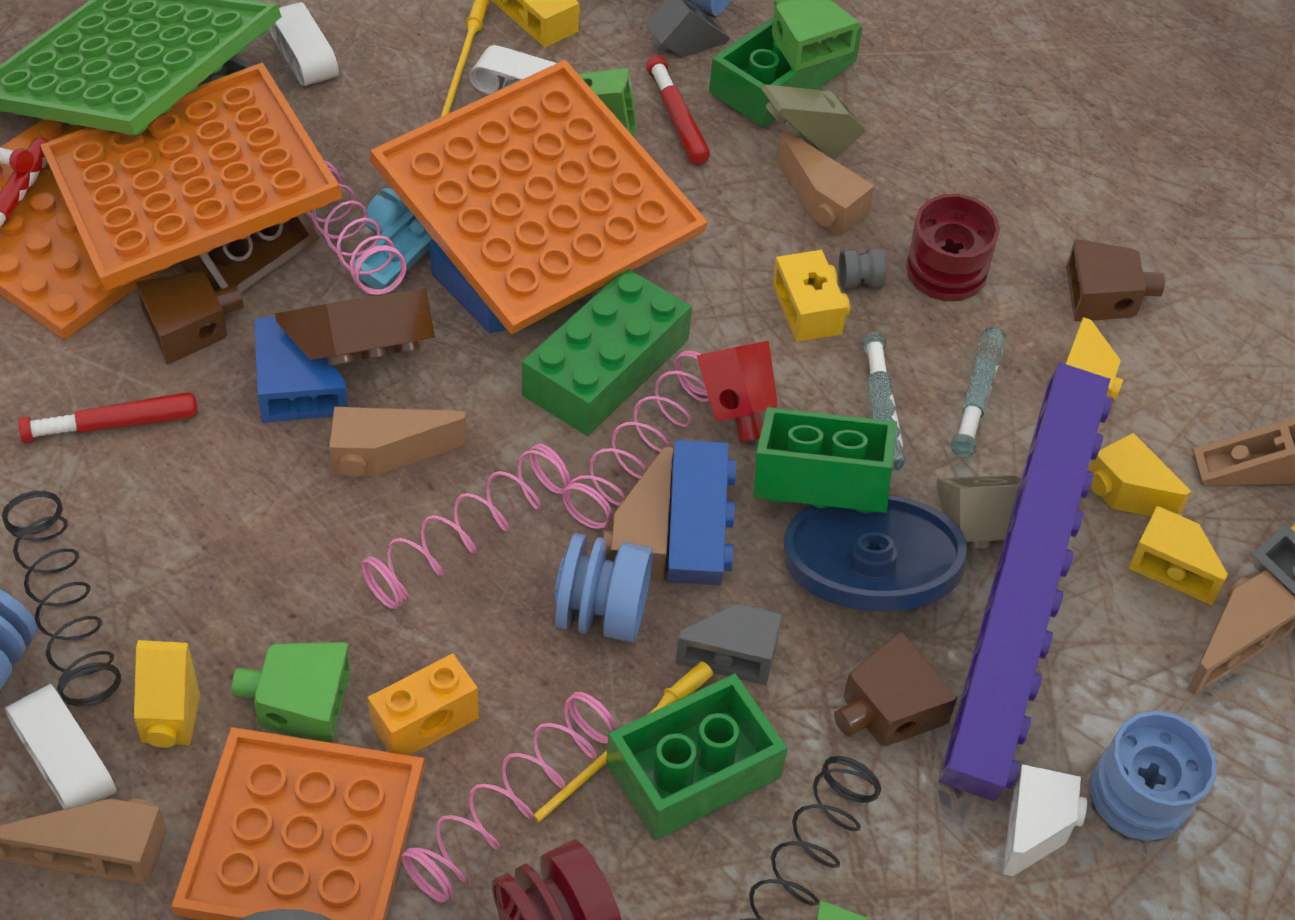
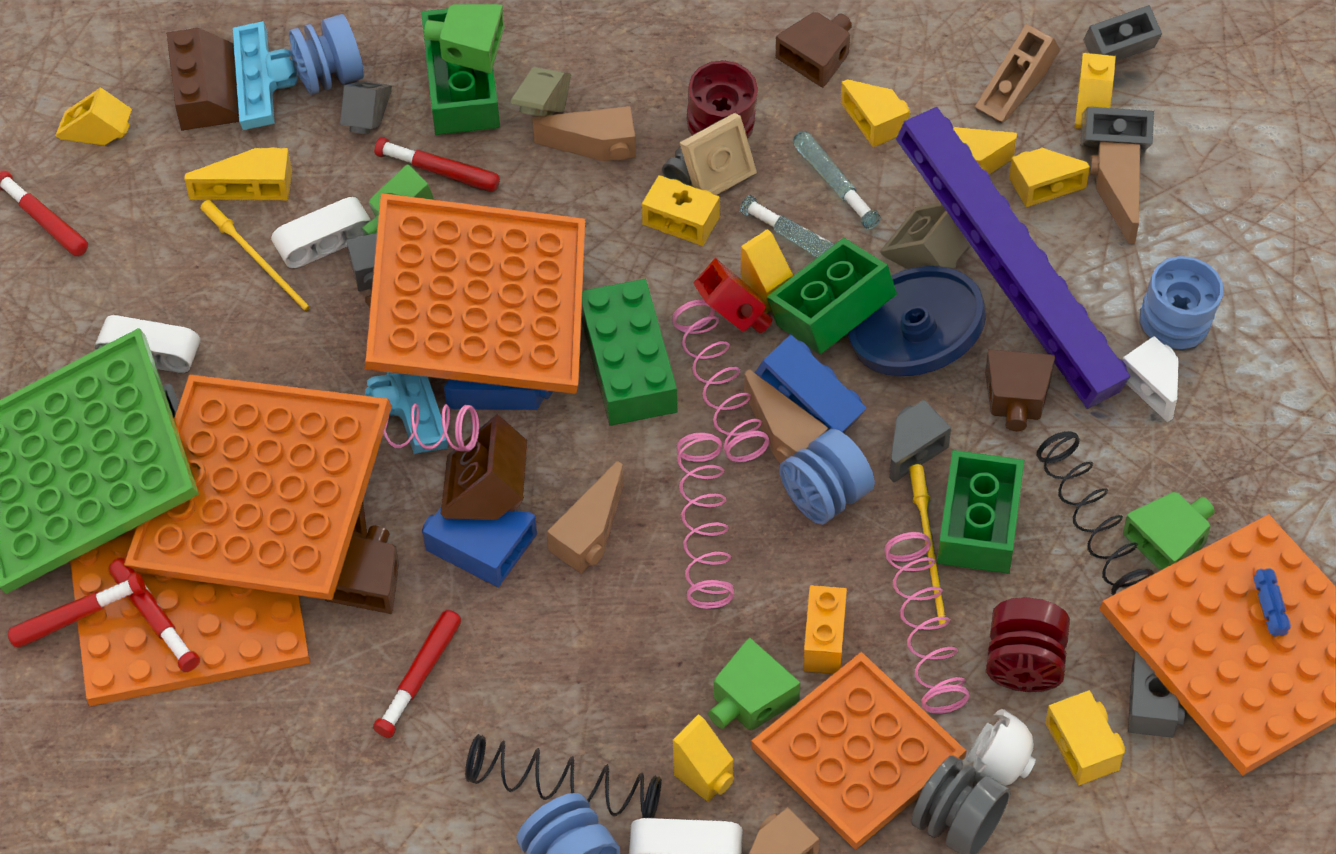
camera: 45 degrees left, 5 degrees up
none -> tan tile [680,113,757,195]
none -> yellow slope [741,229,793,313]

